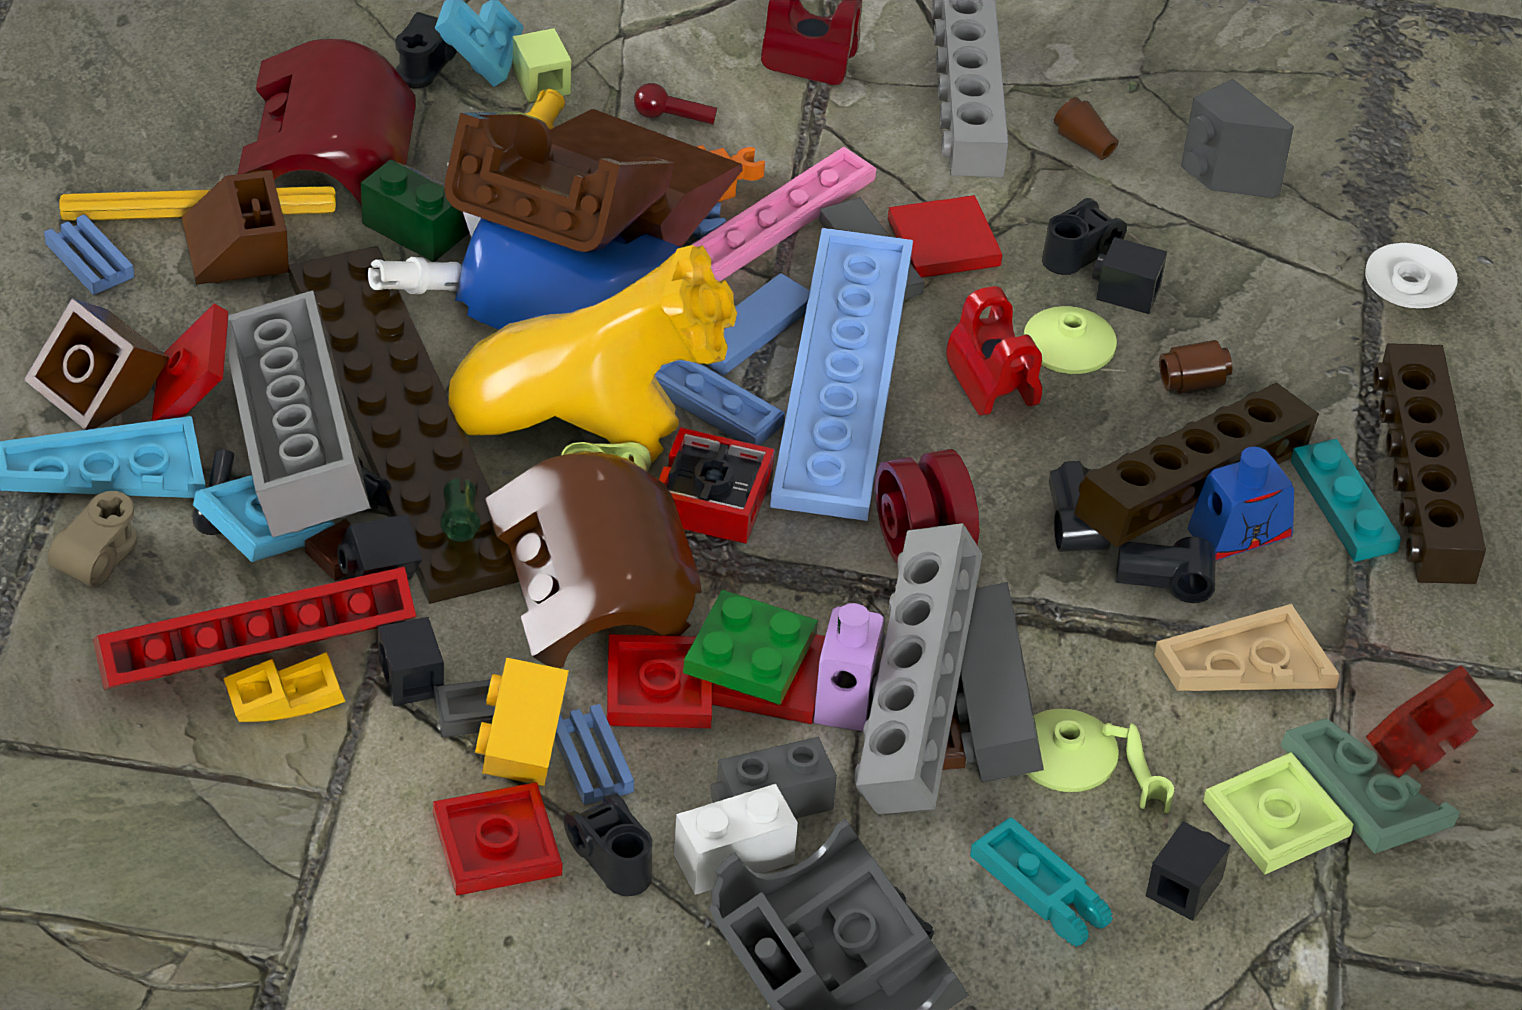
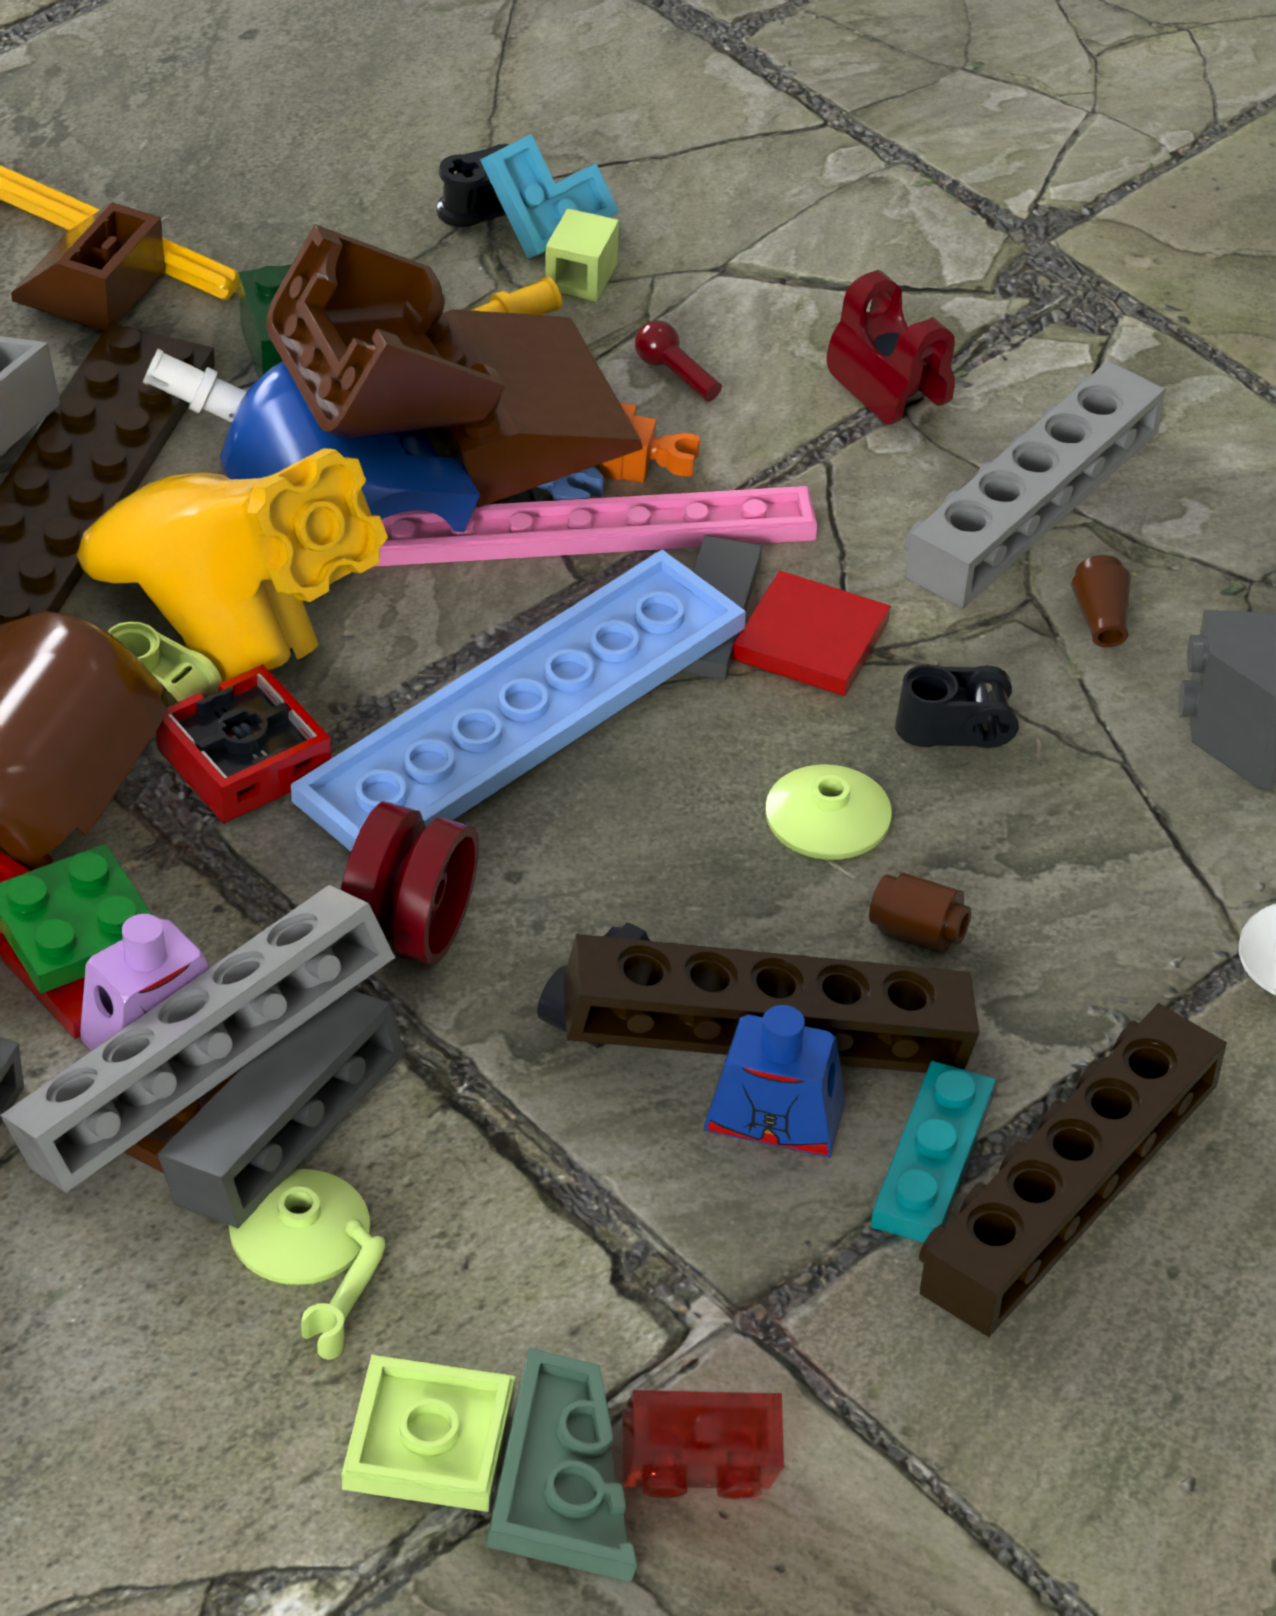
camera: 40 degrees right, 0 degrees up
dark red piece [237,39,416,206] -> none
medium blue tile [655,360,785,446] -> none
medium blue tile [706,273,810,376] -> none
red piece [946,286,1043,416] -> none
teal hinge [970,817,1113,947] -> none
black brick [1092,237,1167,314] -> none
black piece [1116,536,1216,603] -> none
black brick [1146,821,1231,921] -> none
tan wing [1154,604,1340,691] -> none

